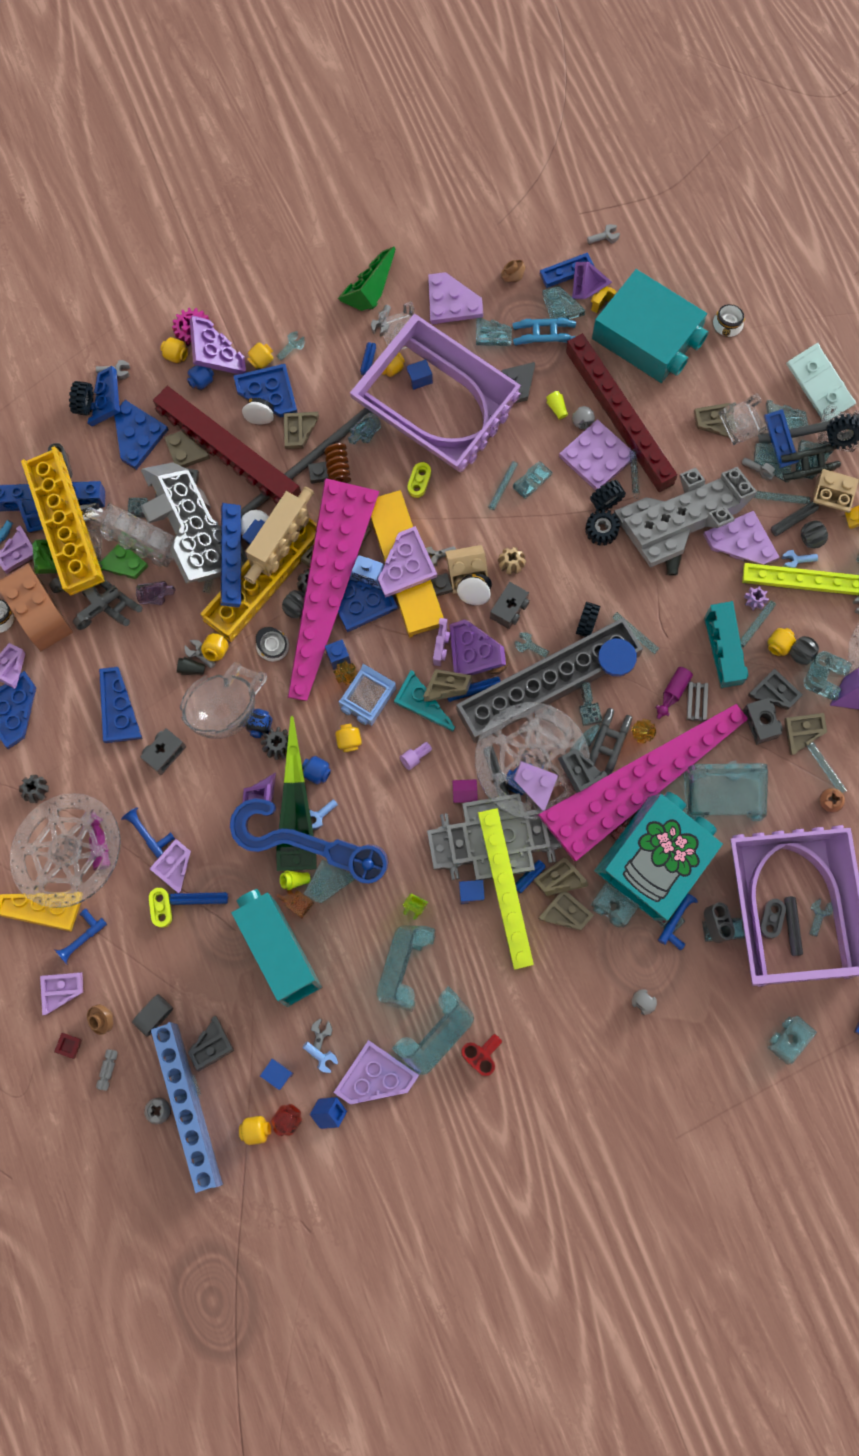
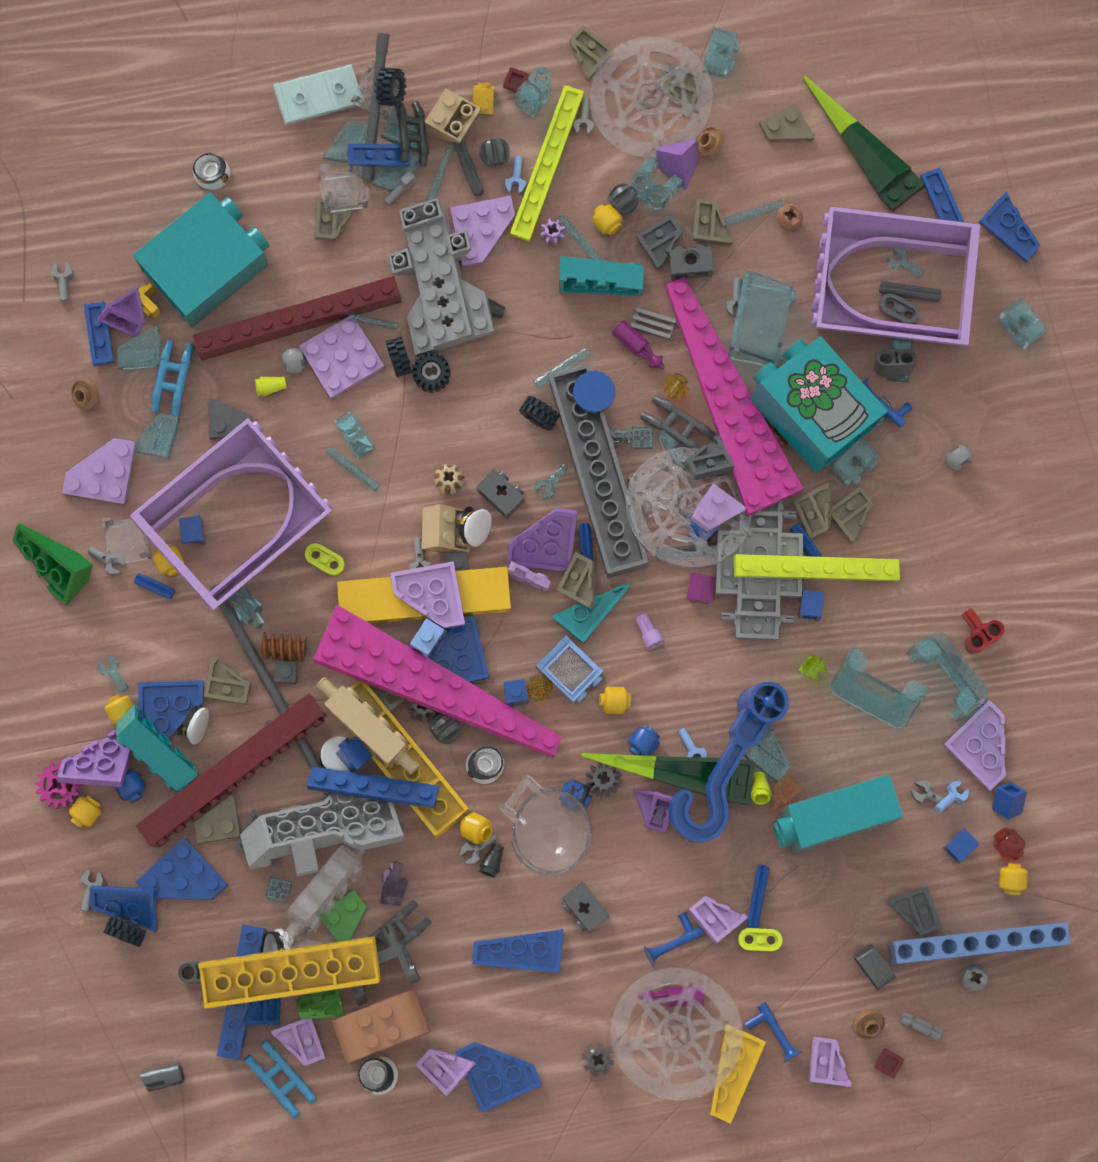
camera: 80 degrees left, 5 degrees up
none -> teal wedge [116,704,198,792]

